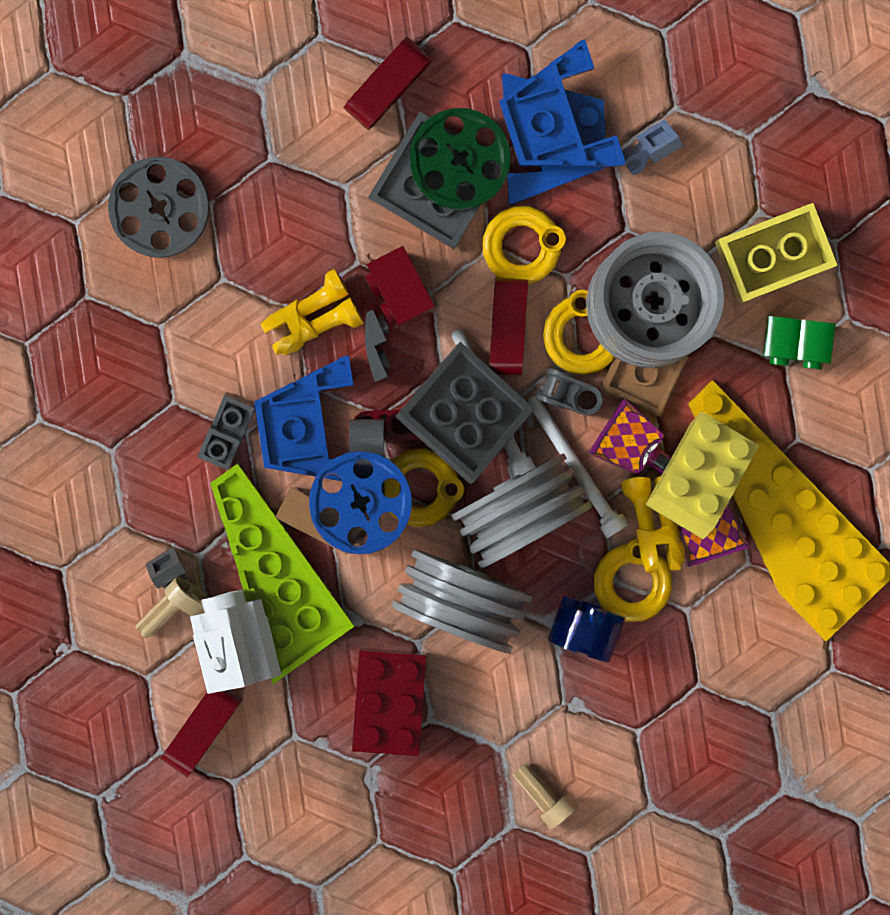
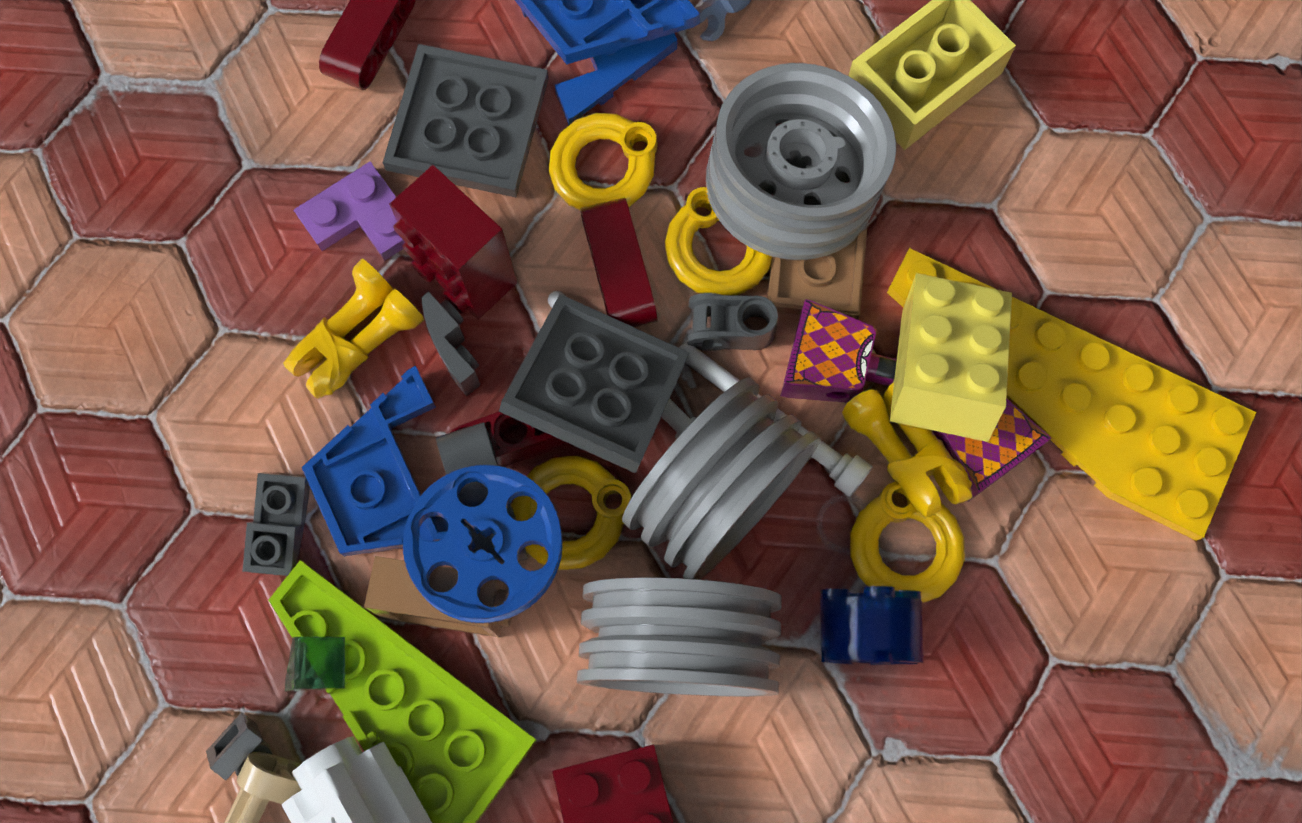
camera: 20 degrees left, 15 degrees down
dark grey wedge [108,157,209,258] -> none
dark green wedge [410,108,510,210] -> none
green brick [762,316,836,370] -> none
none -> clear green slope [285,637,345,692]
none -> medium lavender plate [294,161,405,261]

